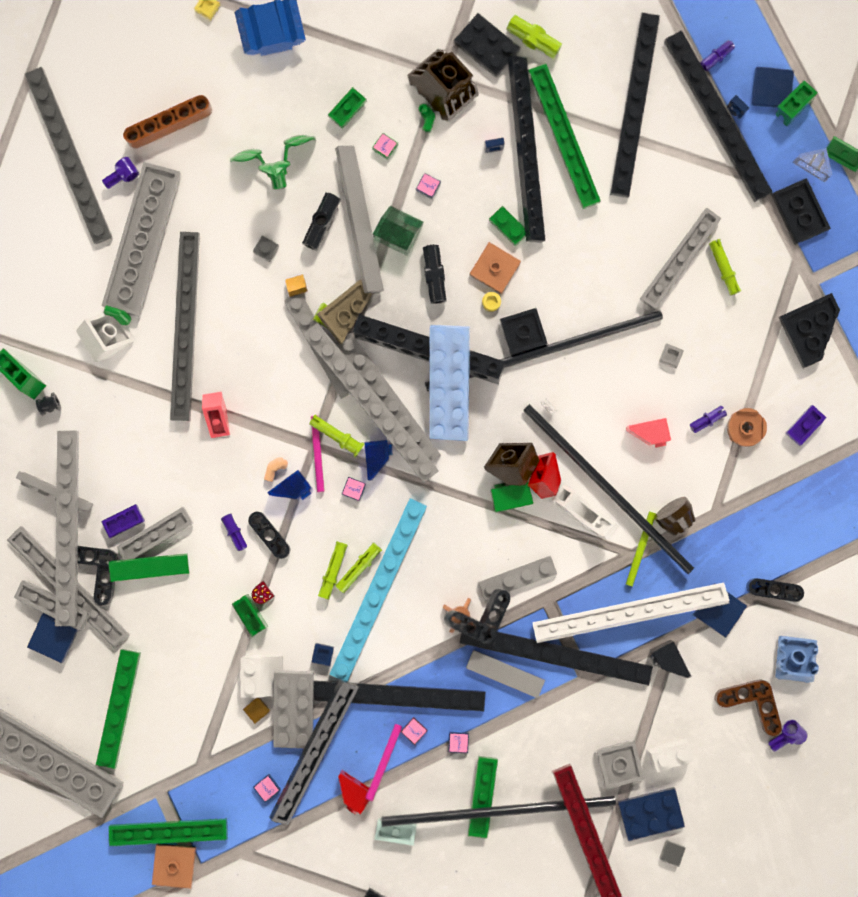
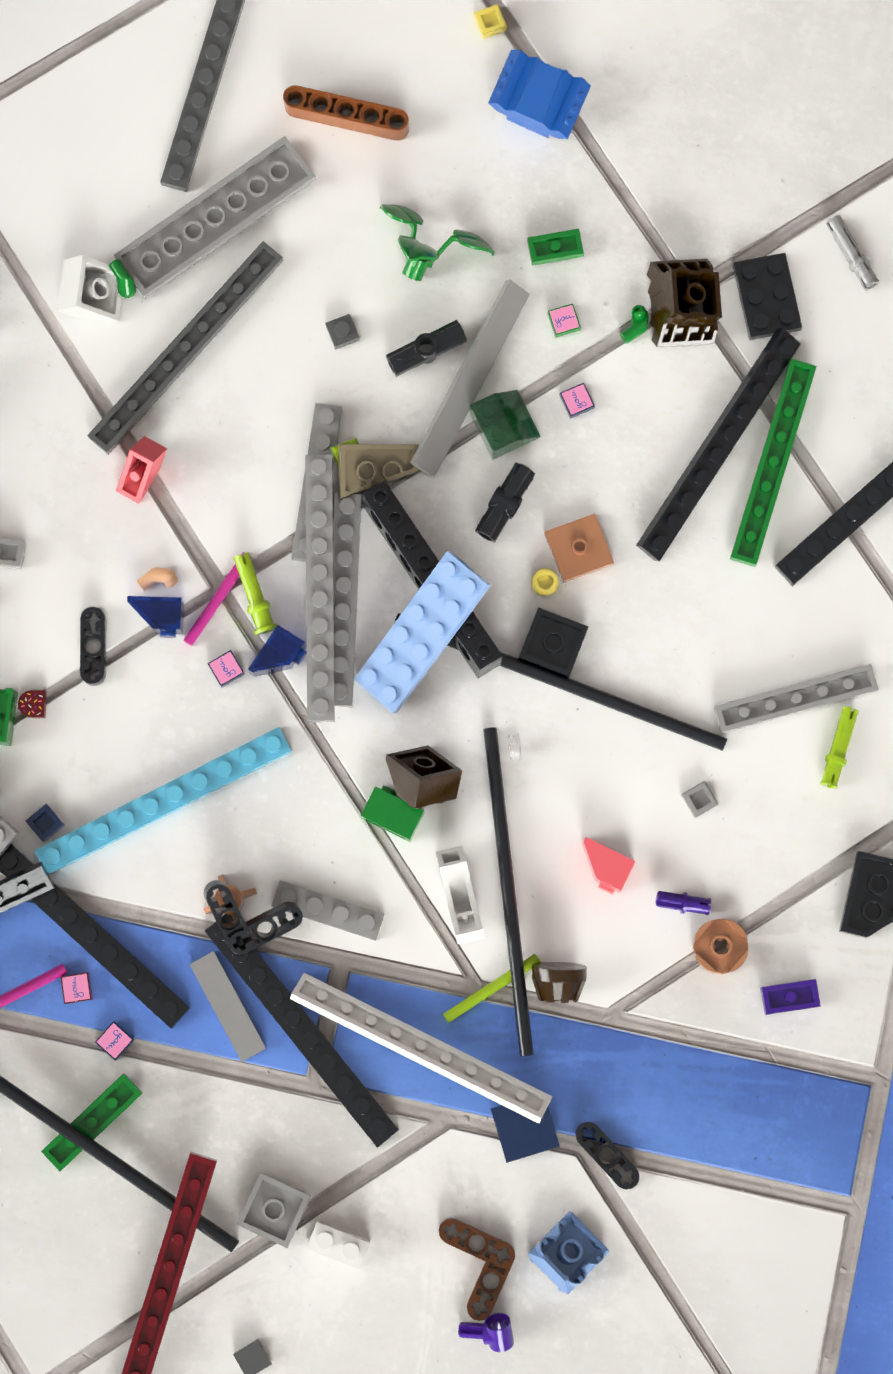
camera: 35 degrees right, 5 degrees down
dark purple axle [102,157,140,189] -> none
dark purple axle [221,513,247,551] -> none
tile [285,274,308,297] -> none
lime pin [318,541,348,600] -> none
lime pin [335,542,382,593] -> none
dark blue tile [484,137,505,153] -> none
green plate [489,206,526,246] -> none
lime piece [506,15,562,59] -> none
red slope [528,452,562,499] -> none
dark blue plate [618,787,685,841] -> none
black slope [649,640,692,678] -> none

